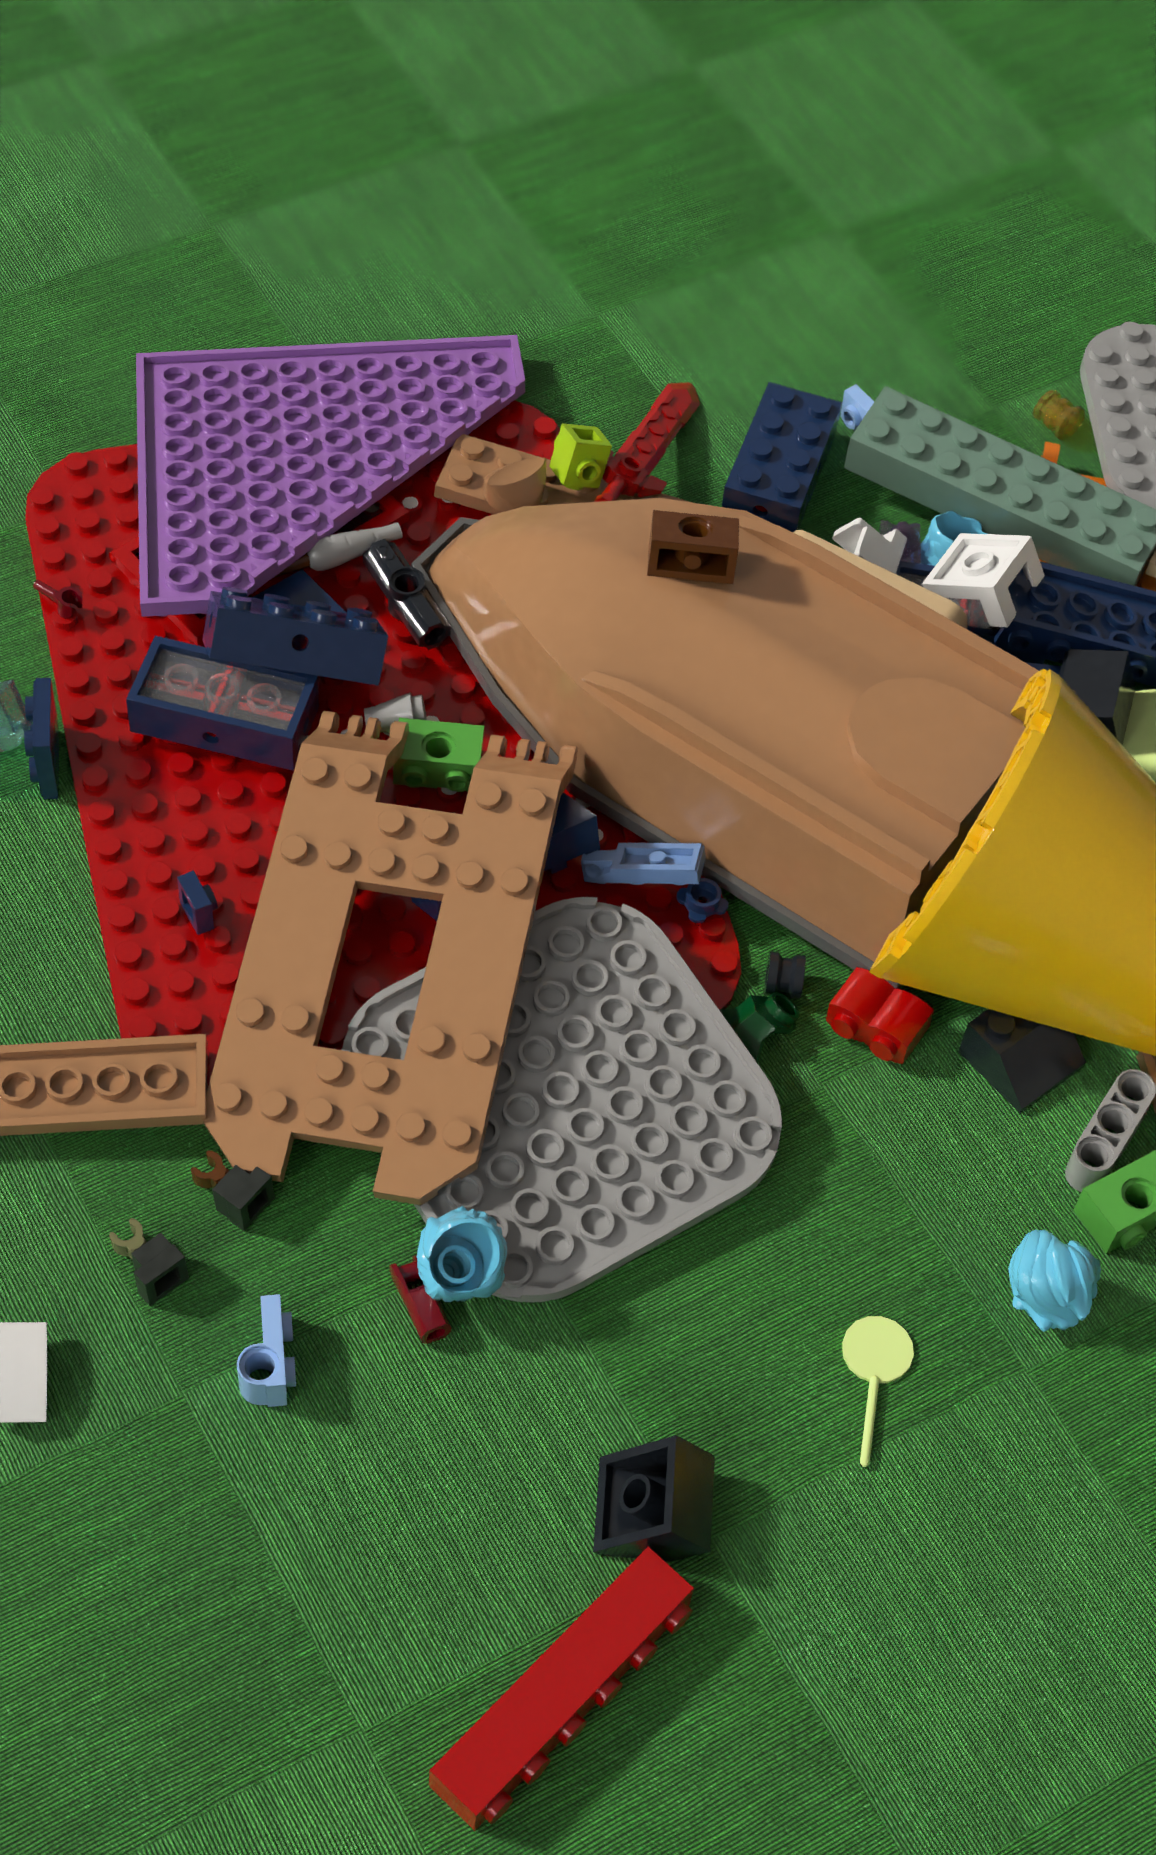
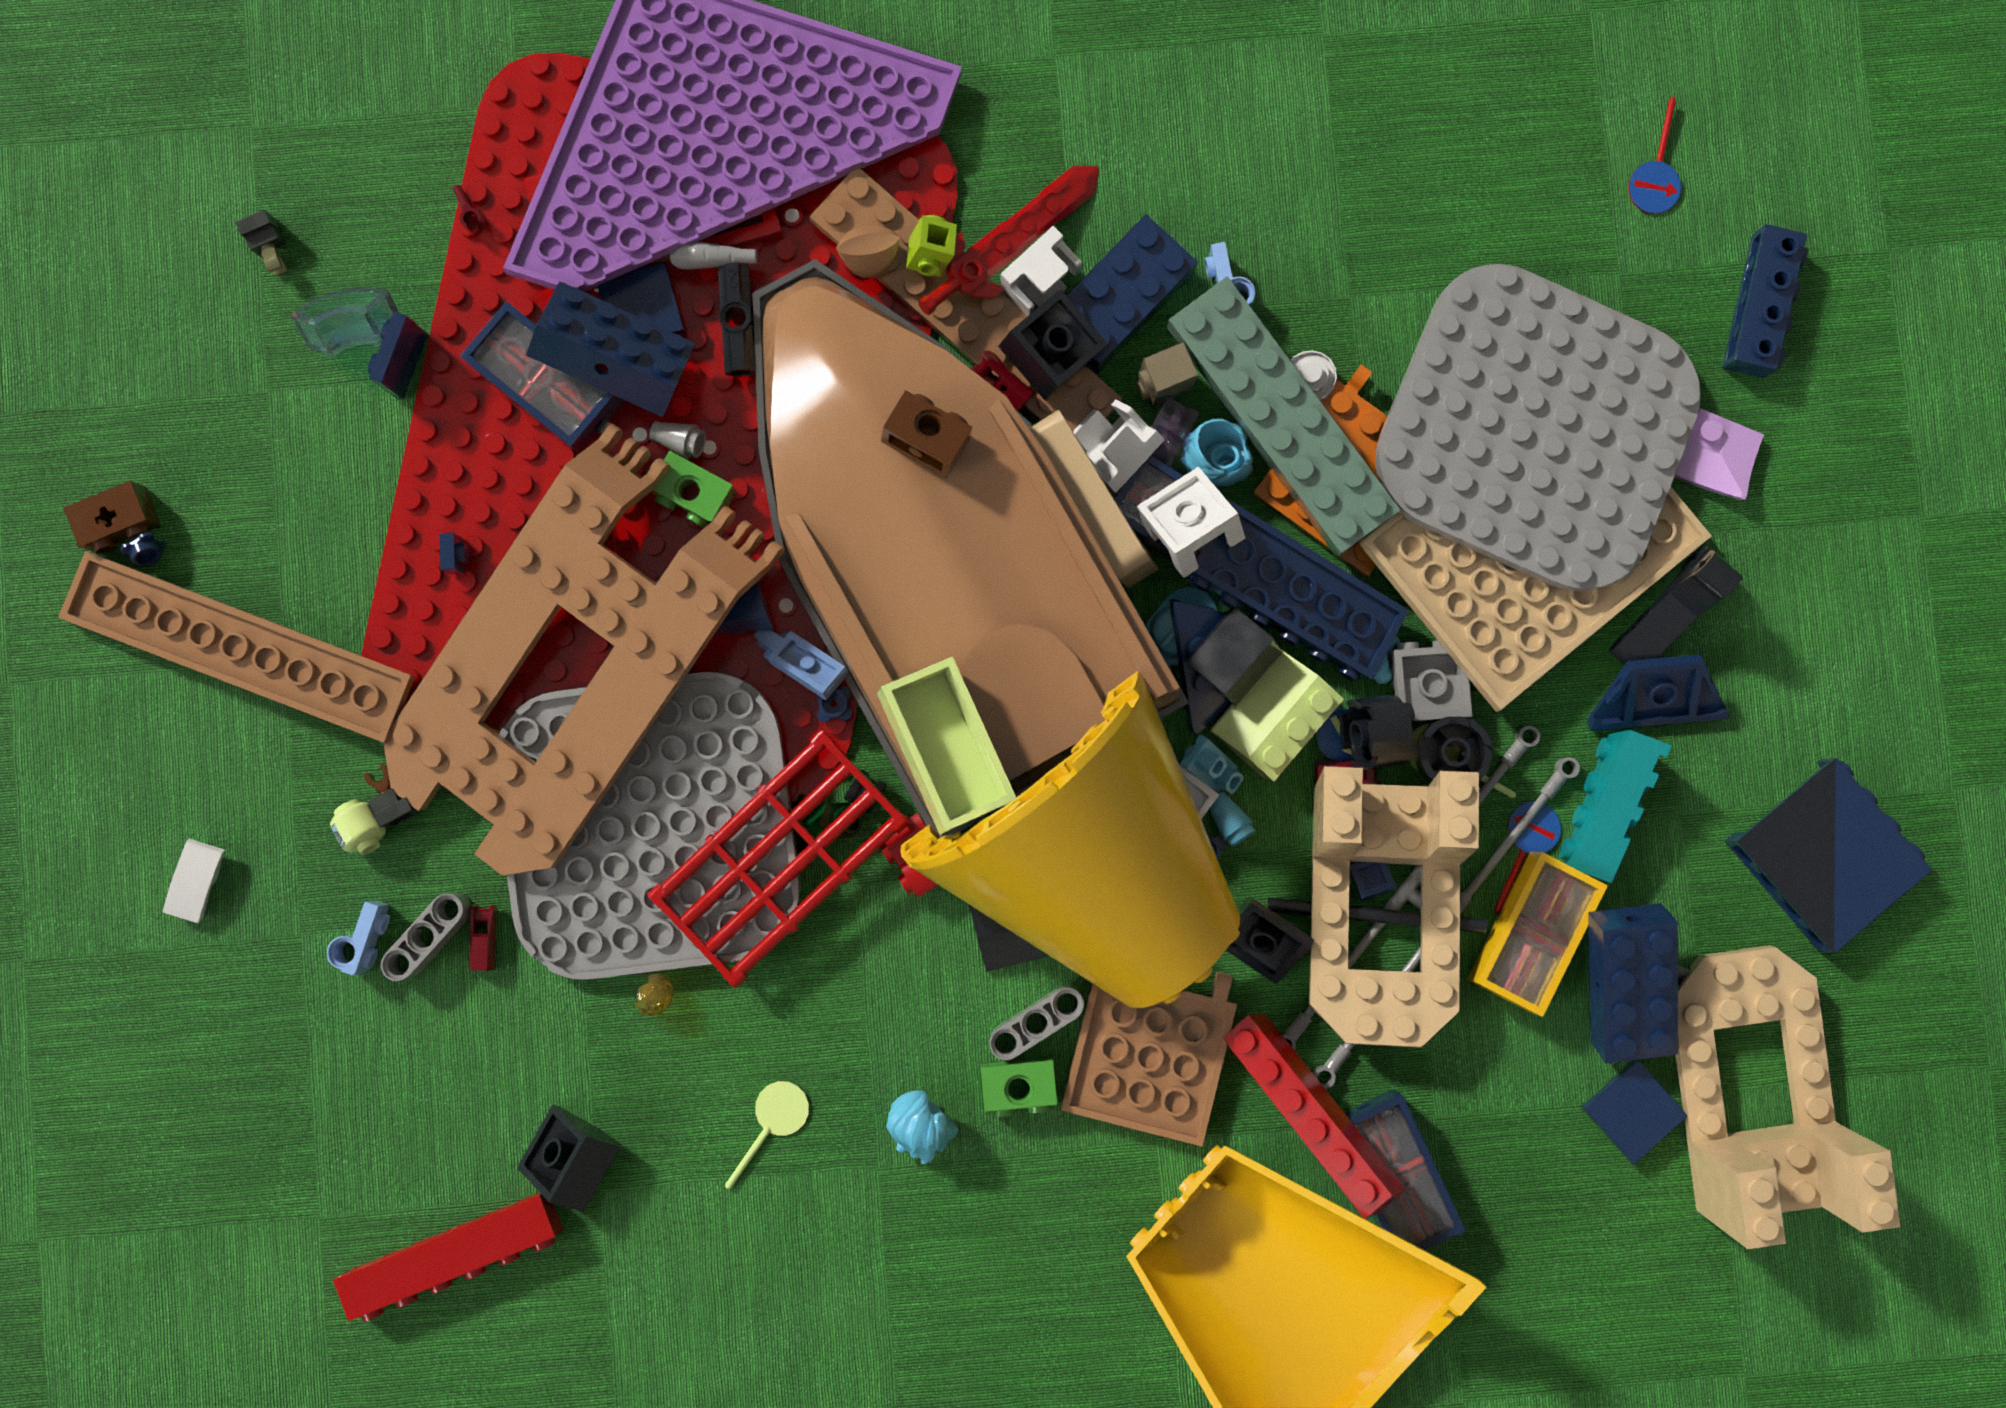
camera: 30 degrees right, 30 degrees up
pearl dark grey piece [109,1218,189,1306] -> none
medium azure hair [416,1206,507,1302] -> none
clear yellow bush [1033,390,1085,440] -> none
none -> yellowish green head [330,799,386,855]
none -> light grey beam [381,893,472,981]
none -> clear yellow plate [634,972,674,1016]
none -> red door [647,728,910,989]
none -> yellowish green piece [877,656,1016,835]
none -> black slope [998,289,1108,400]
none -> white panel [1001,226,1082,317]
none -> dark tan brick [1136,342,1198,408]

